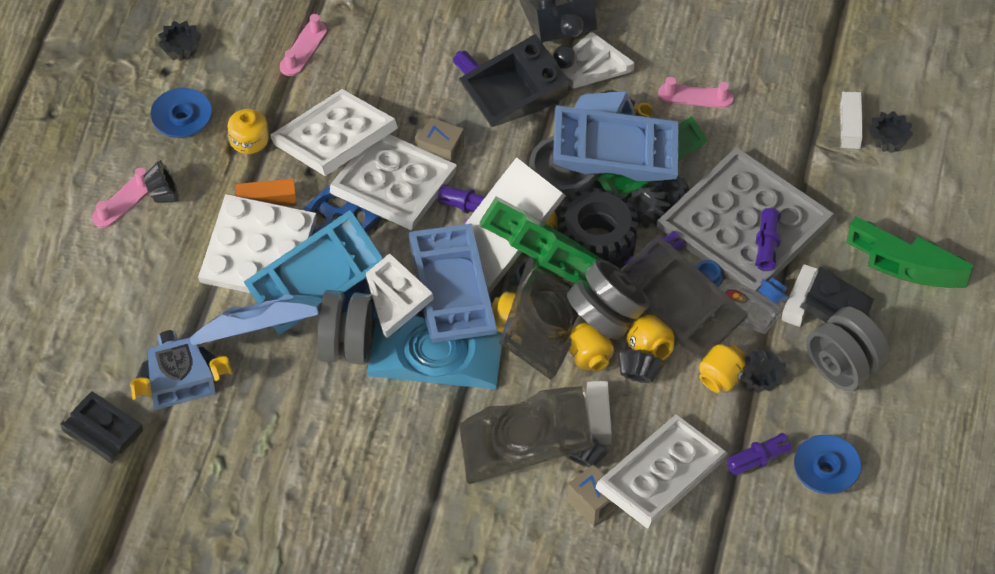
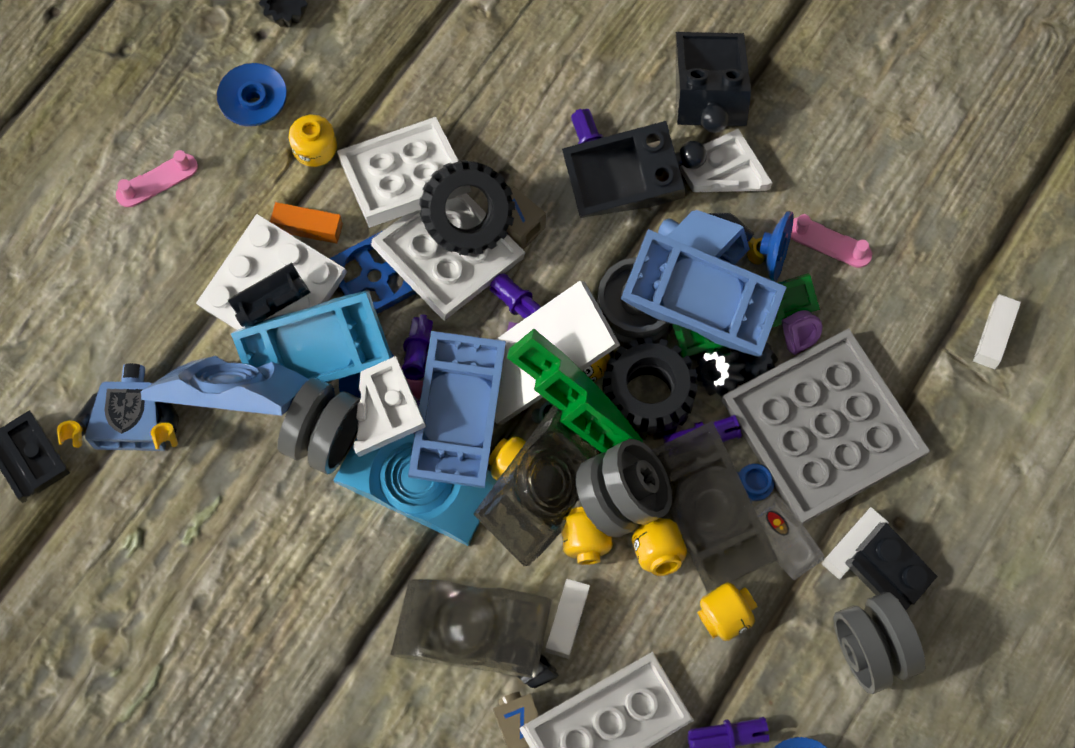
camera: 20 degrees right, 15 degrees up
black piece [143,160,179,203] -> none
bright pink piece [280,14,327,76] -> none
black piece [618,349,665,383] -> none
black piece [741,348,788,393] -> none
dark purple pin [755,208,781,271] -> none
blue plate [758,277,789,305] -> none
green slope [846,216,974,288] -> none
black piece [869,111,913,153] -> none
none -> black hinge [227,262,311,327]
none -> dark purple axle [402,314,433,380]
none -> black tyre [419,160,515,256]
none -> blue dish [760,211,794,282]
none -> medium lavender tile [782,310,822,355]

